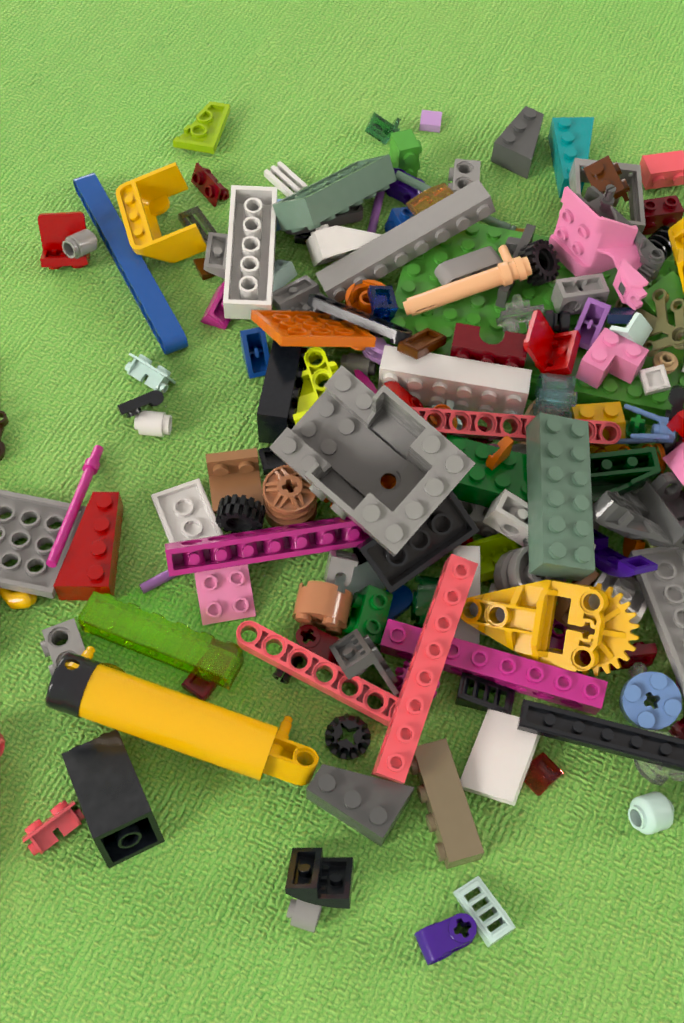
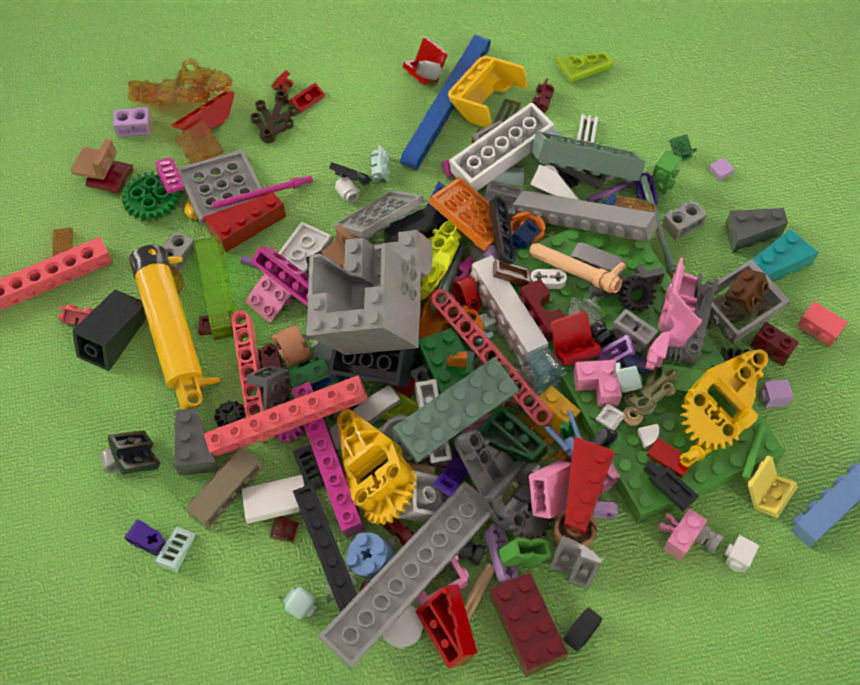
camera: 55 degrees right, 0 degrees up
none -> light grey piece [334,190,425,239]
none -> white beam [530,269,567,289]

